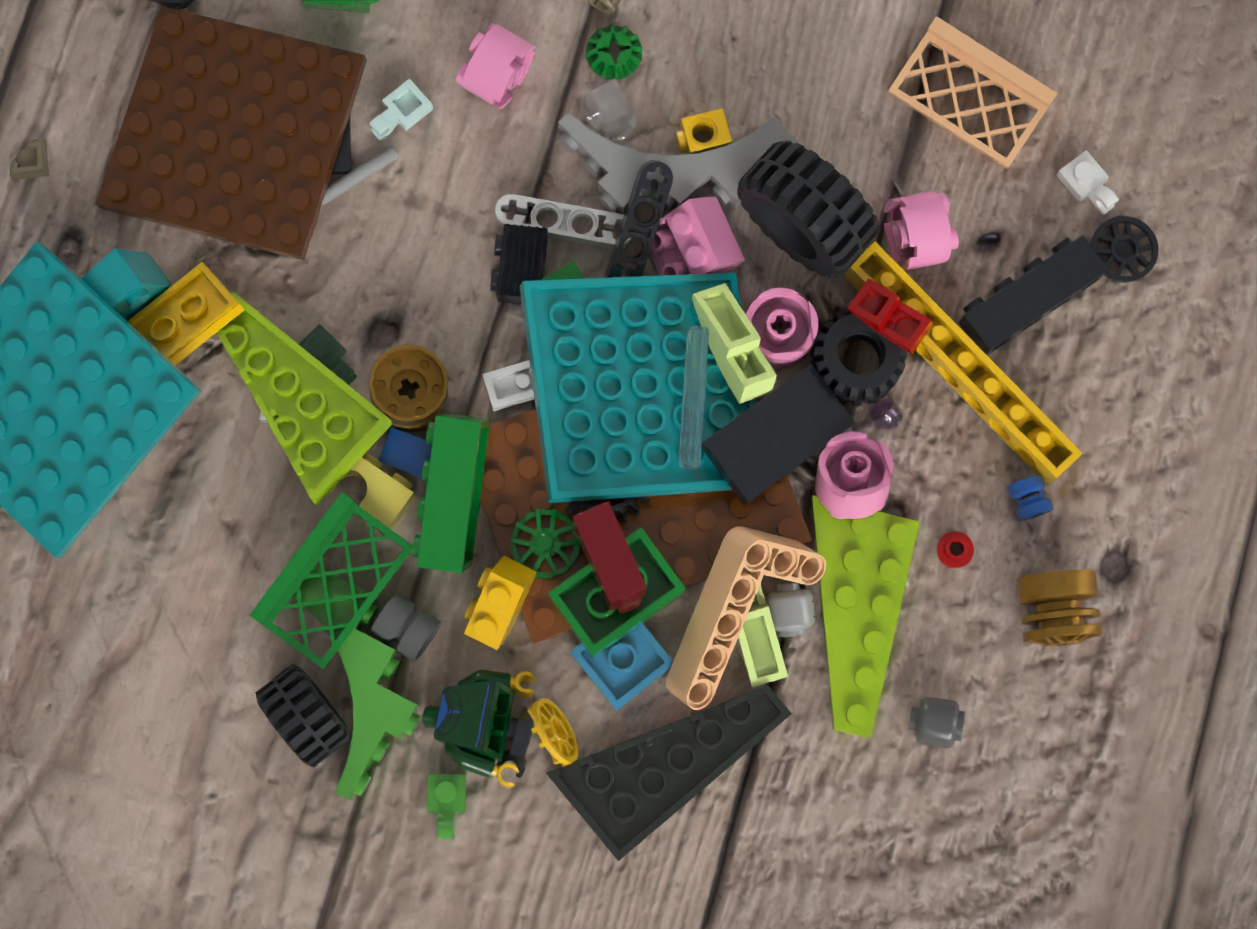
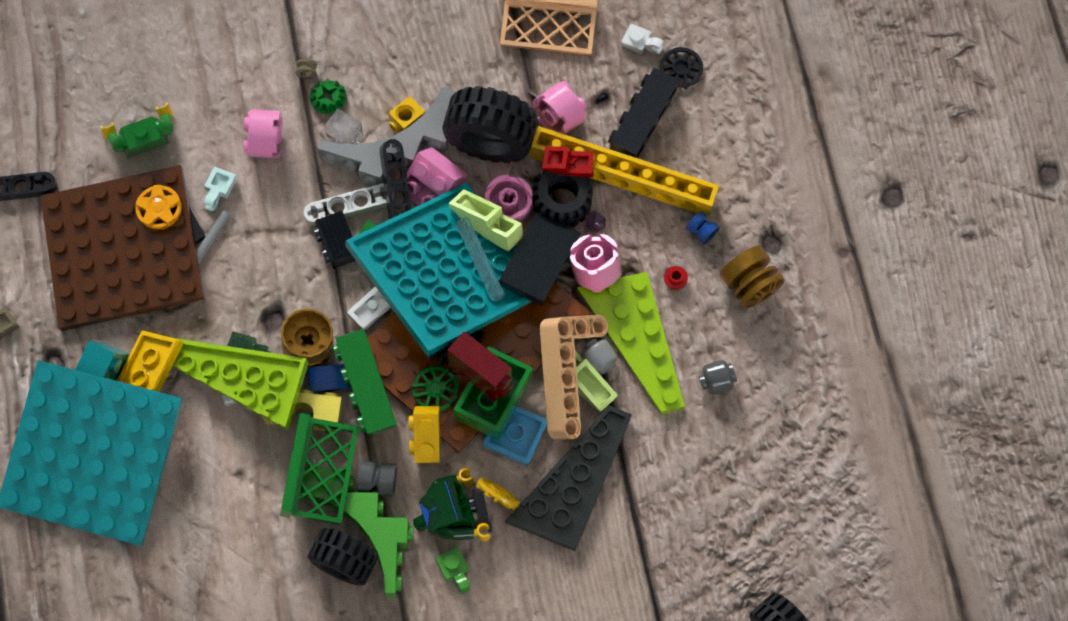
camera: 25 degrees left, 10 degrees down
none -> light orange wheel [136,185,182,230]

